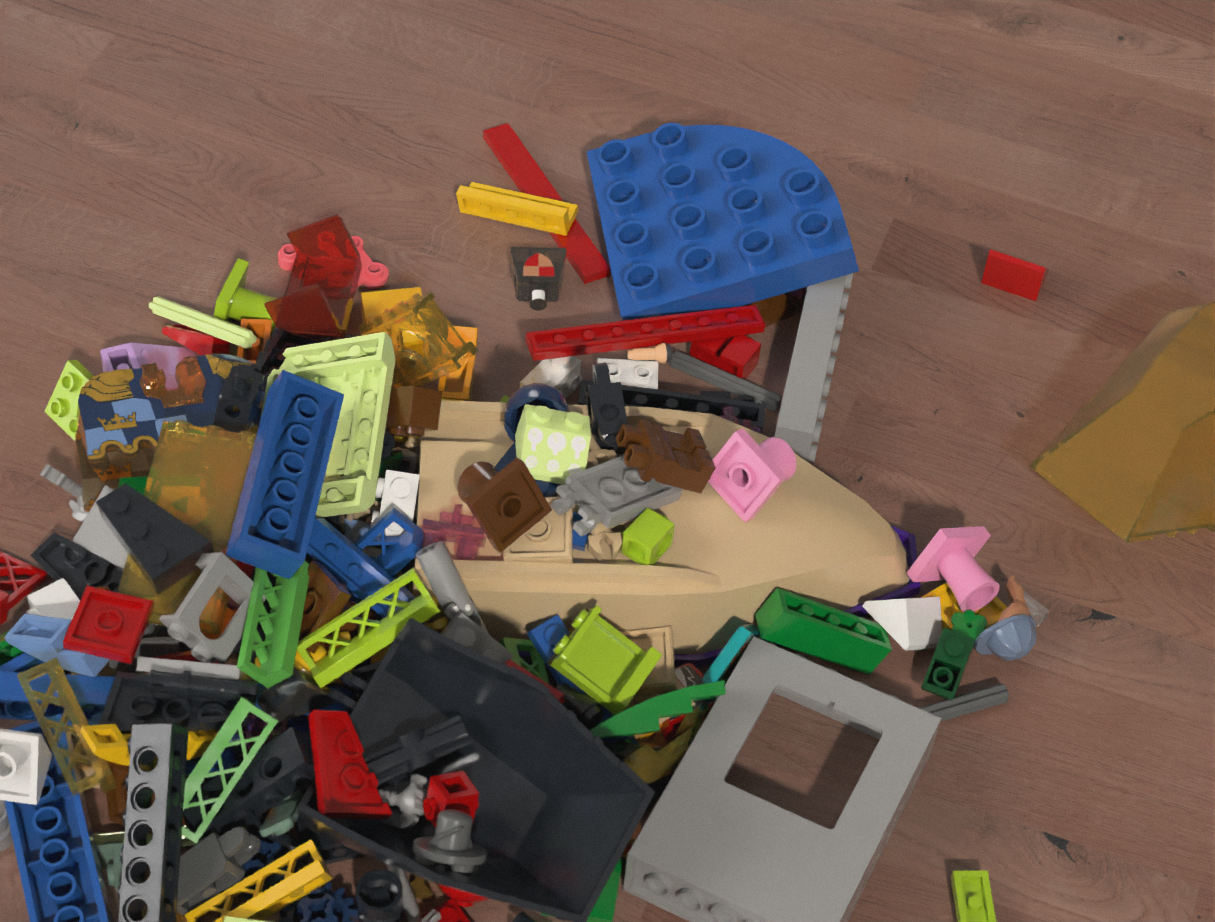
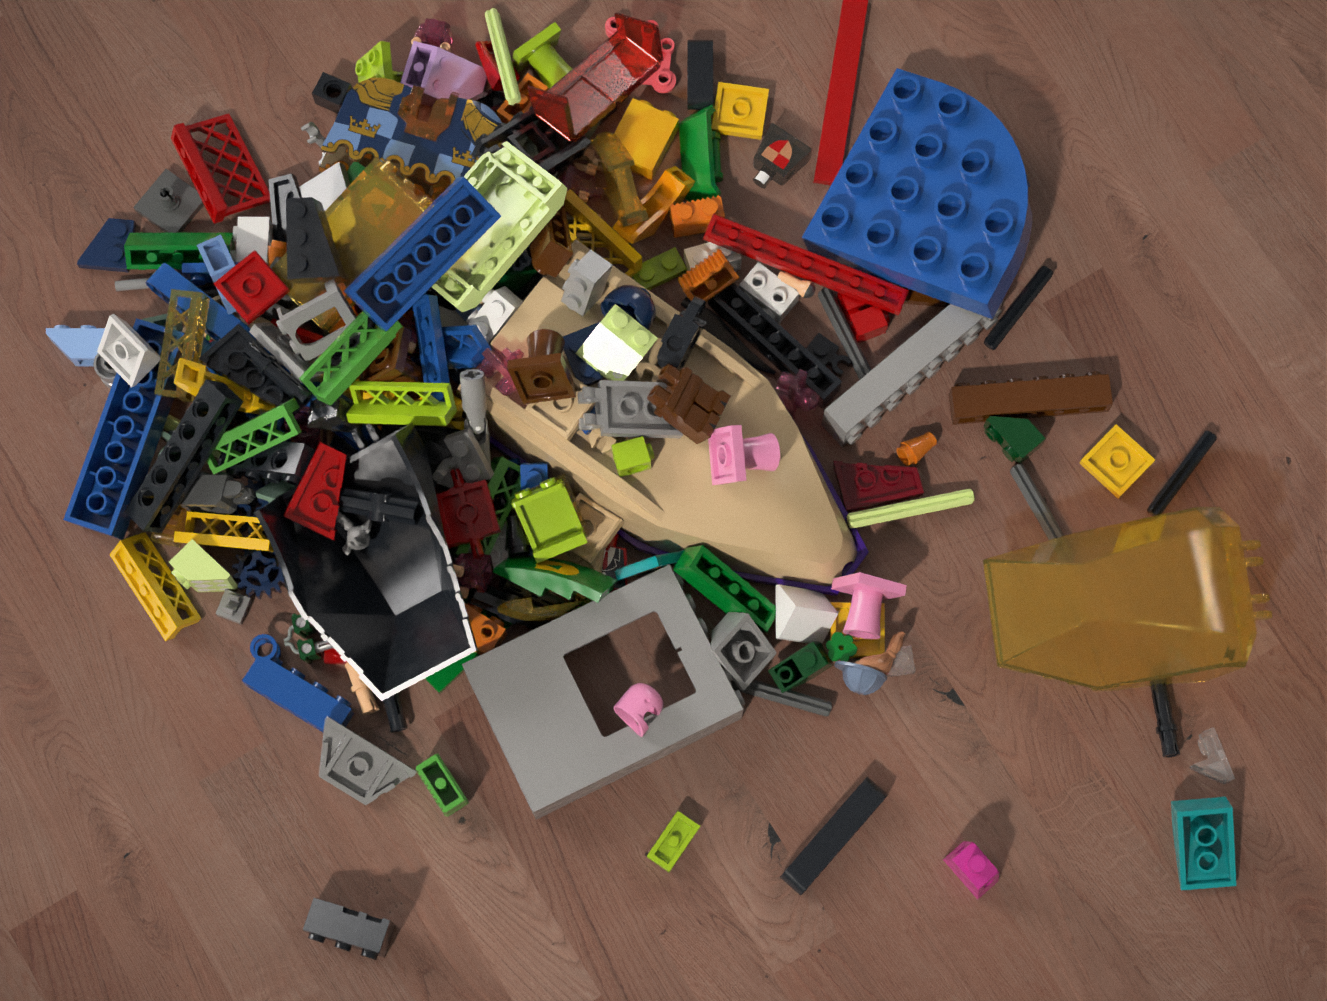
camera: 40 degrees right, 25 degrees up
black torso [211,364,264,446] -> none
dark grey plate [413,809,487,873] -> none
red brick [423,770,479,827] -> none
yellow fence [456,182,578,236] -> none
red slope [981,249,1049,301] -> none
none -> black brick [312,72,352,114]
none -> clear pink piece [411,18,452,53]
none -> light grey brick [561,250,613,316]
none -> bright pink helmet [613,683,663,737]
none -> orange brick [670,195,725,238]
none -> orange brick [678,249,740,302]
none -> green piece [679,105,724,202]
none -> black beam [687,40,713,110]
none -> yellow plate [711,82,769,140]
none -> light grey slope [711,612,777,691]
none -> black beam [780,777,888,896]
none -> dark red wing [833,460,924,513]
none -> yellowish green axle [847,489,975,528]
none -> orange cone [896,431,937,466]
none -> reddish brown brick [948,371,1113,425]
none -> dark green slope [983,416,1046,464]
none -> black axle [984,266,1053,350]
none -> dark grey axle [1010,463,1073,559]
none -> yellow plate [1079,424,1155,499]
none -> black axle [1147,430,1217,518]

